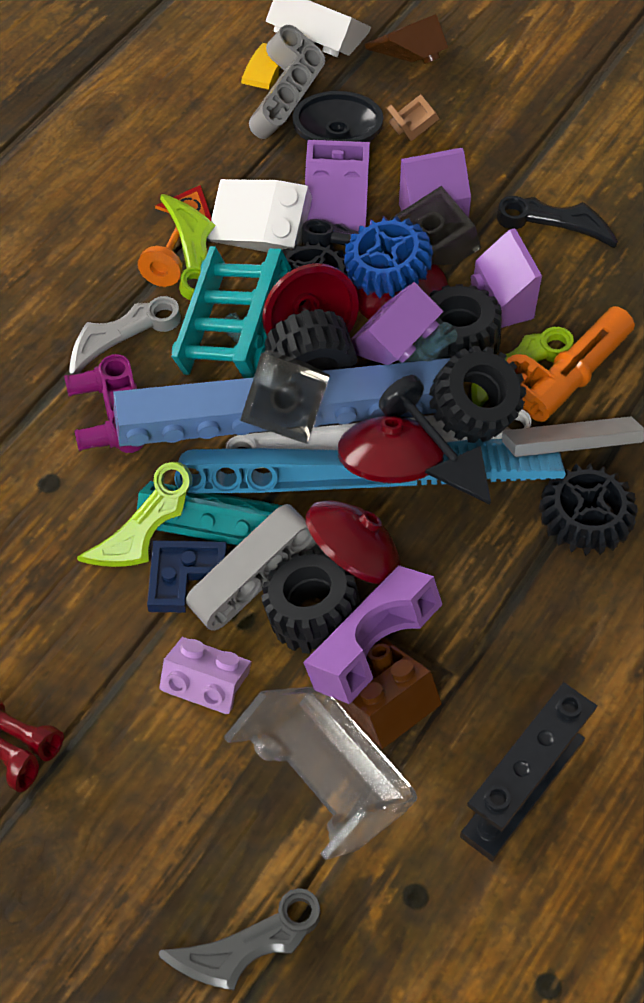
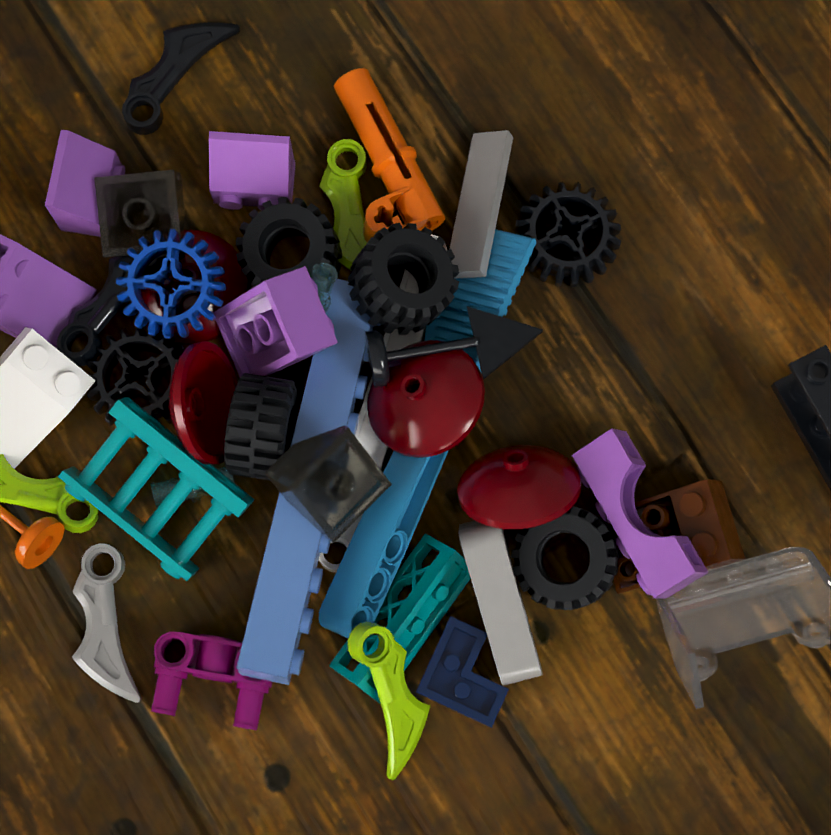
camera: 65 degrees left, 20 degrees up
lavender bracket [159,637,251,714] -> none

